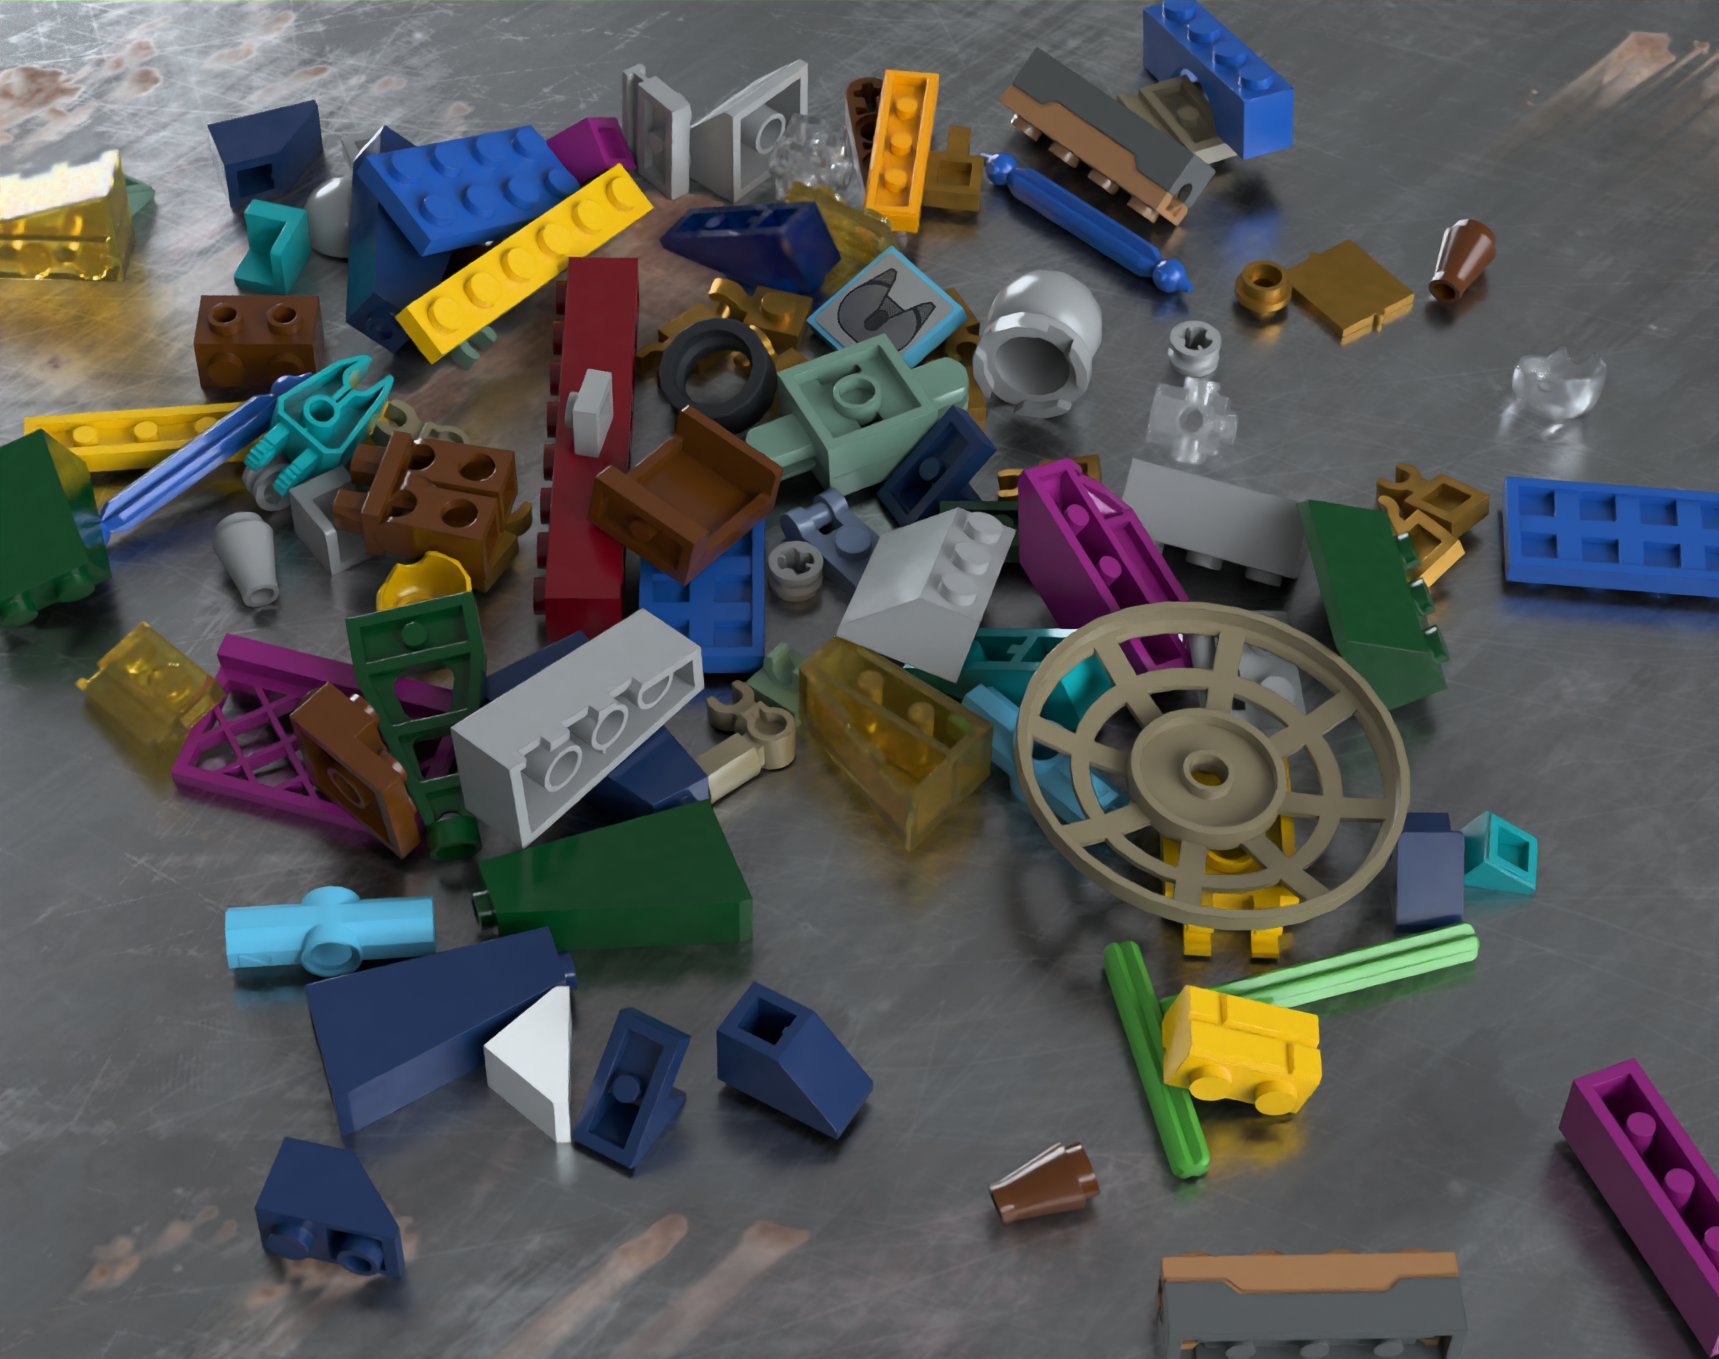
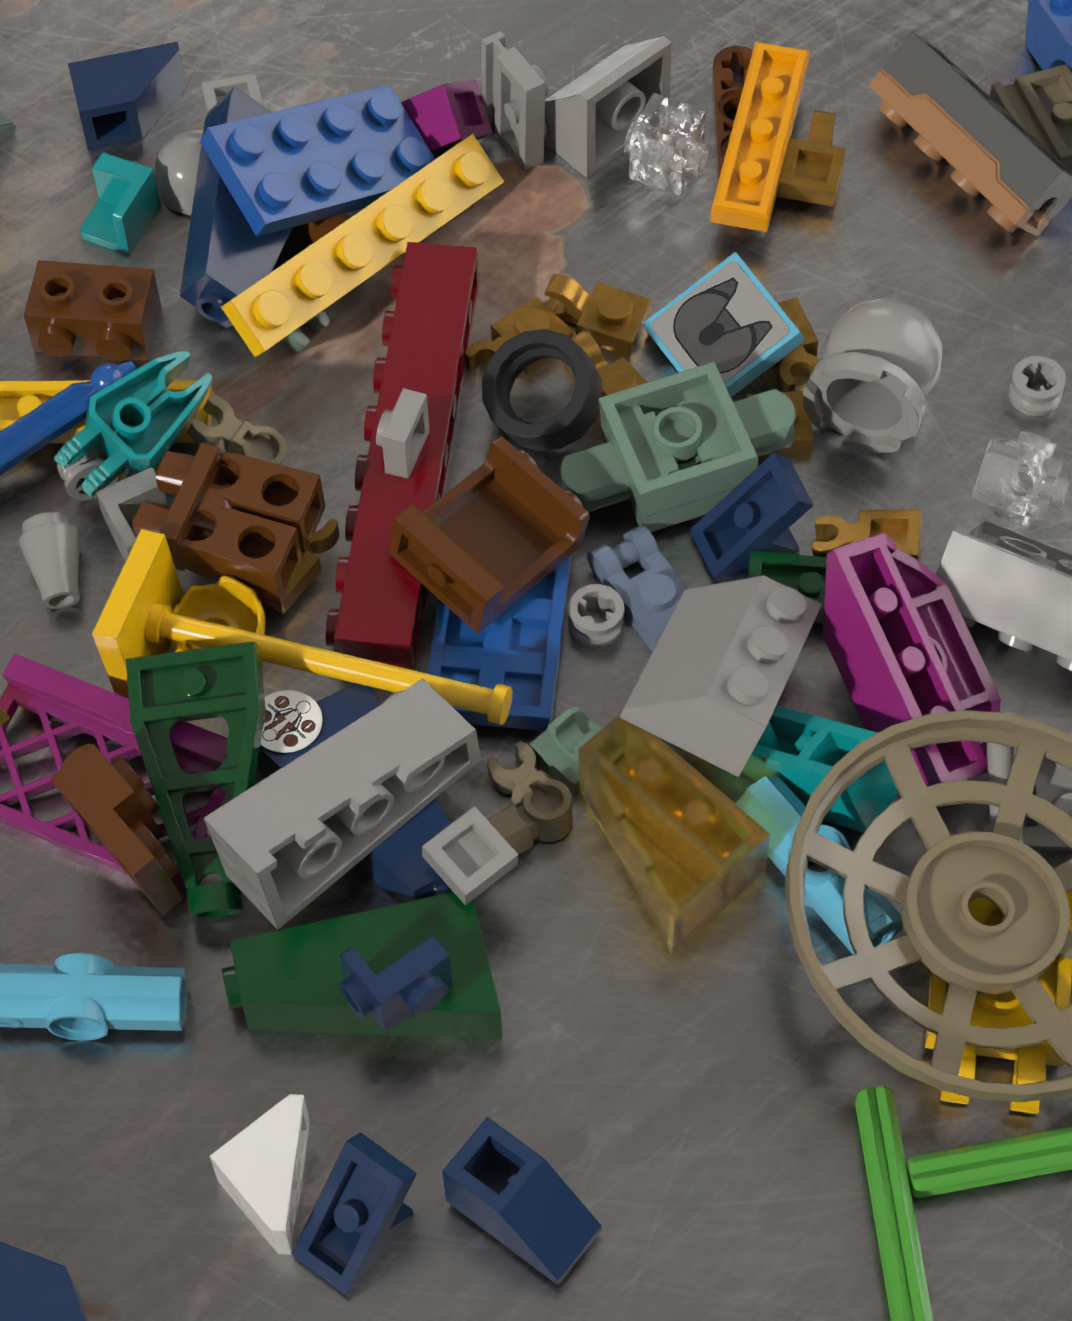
camera: 10 degrees right, 10 degrees up
dark blue slope [304,926,578,1136] -> none
clear blue slope [659,201,842,295] -> none
clear yellow plate [784,180,902,266] -> none
blue wheel [980,152,1194,293] -> none
yellow brick [1162,985,1322,1115] -> none
none -> yellow tile [92,529,513,725]
none -> white sticker [260,690,323,753]
none -> dark blue bracket [339,936,453,1032]
none -> light grey plate [422,806,518,905]

